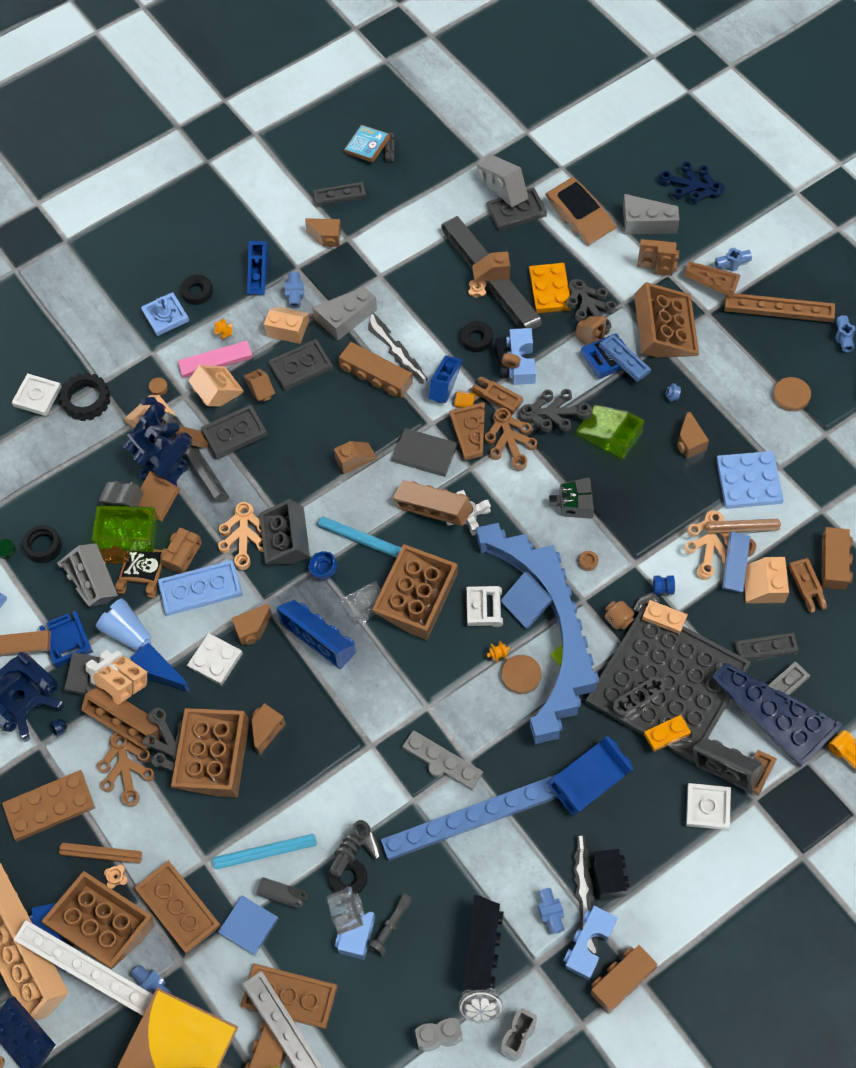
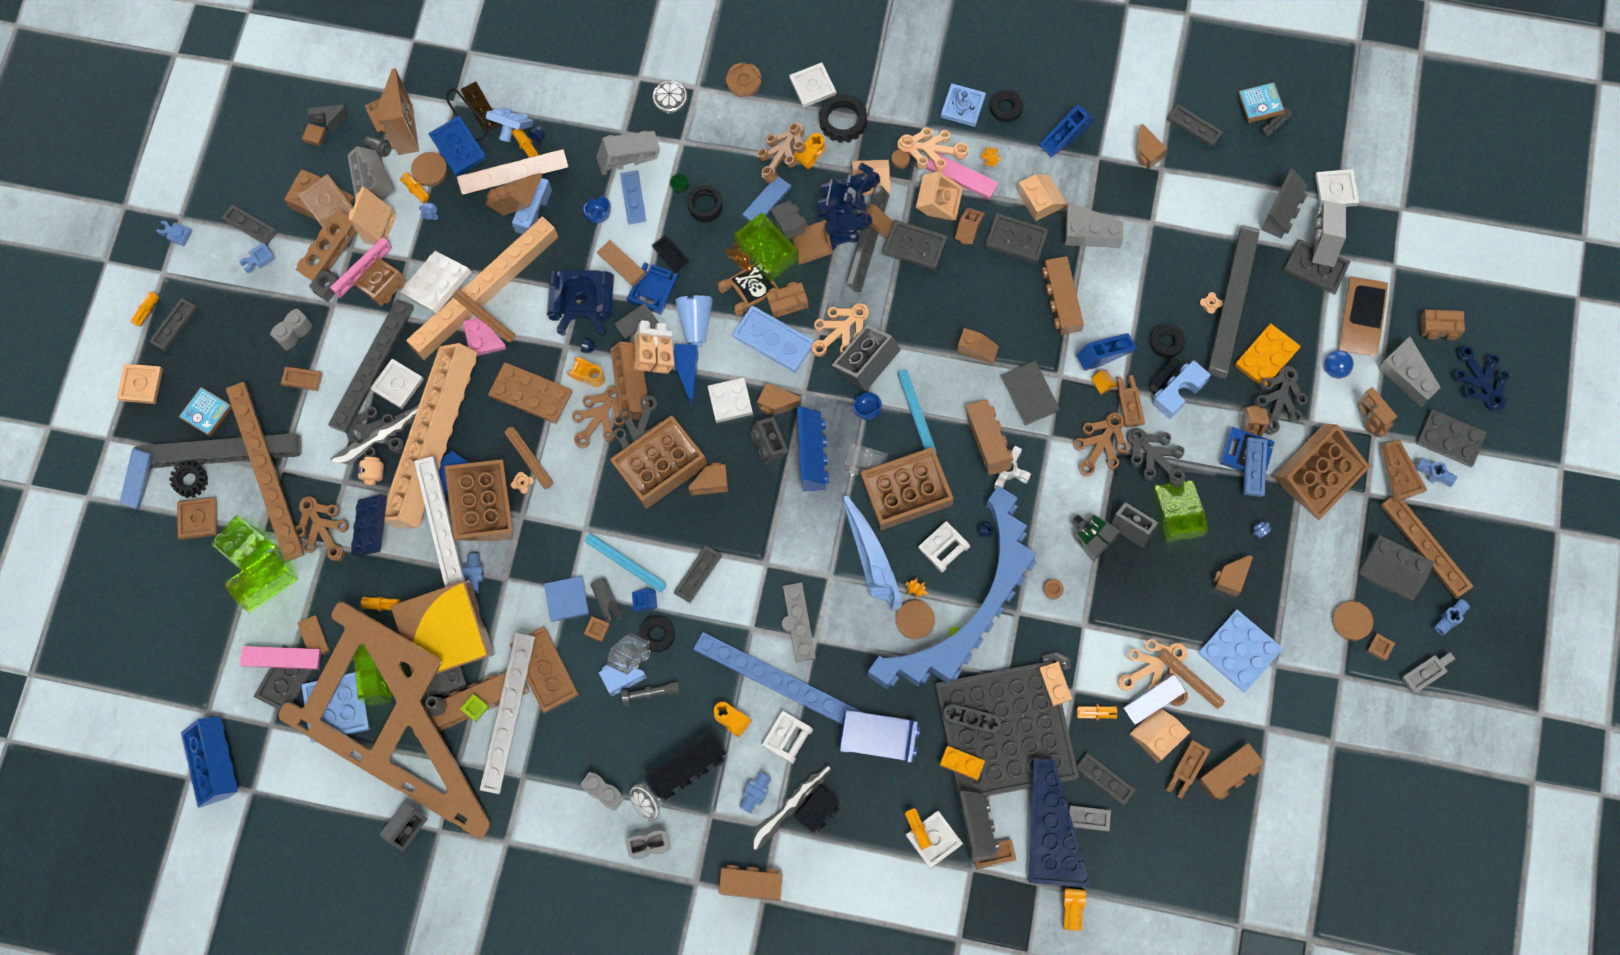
camera: 50 degrees right, 10 degrees up
light grey wedge [57,543,118,607] -> none
medium nougat plate [134,860,221,955] -> none
medium blue axle [285,272,304,308] -> none
dark grey piece [330,820,380,877] -> none
dark grey sword [368,313,428,383] -> none
medium nougat wing [449,402,485,461] -> none
medium nougat slope [472,251,510,282] -> none
medium blue tile [500,572,553,628] -> none
medium nougat tile [501,353,521,368] -> none
light blue arch [563,906,618,981] -> none
medium nougat head [605,601,634,630] -> none
blue wheel [653,575,675,595] -> none
none -> light orange piece [567,357,605,387]
none -> medium nougat tile [584,616,610,643]
none -> blue slope [632,588,657,612]
none -> black tile [652,234,689,273]
none -> dark grey tile [674,545,722,604]
none -> light orange piece [714,702,752,738]
none -> medium blue tile [742,176,791,227]
none -> dark grey brick [750,416,788,464]
none -> medium nougat plant [757,122,806,183]
none -> white plate [762,711,813,764]
none -> light orange piece [794,133,826,169]
none -> light blue piece [843,496,902,611]
none -> light nougat plant [898,128,969,171]
none -> light orange axle [905,809,933,850]
none -> dark blue hinge [977,522,993,538]
none -> light orange axle [1076,704,1117,720]
none -> dark grey brick [1111,502,1158,548]
none -> dark grey slope [1261,168,1308,239]
none -> white plate [1315,169,1359,207]
none -> blue hair [1324,350,1354,379]
none -> dark grey slope [1358,535,1435,602]
none -> medium nougat tile [1367,633,1395,662]
none -> dark grey plate [1417,409,1487,467]
none -> medium nougat brick [1420,310,1465,340]

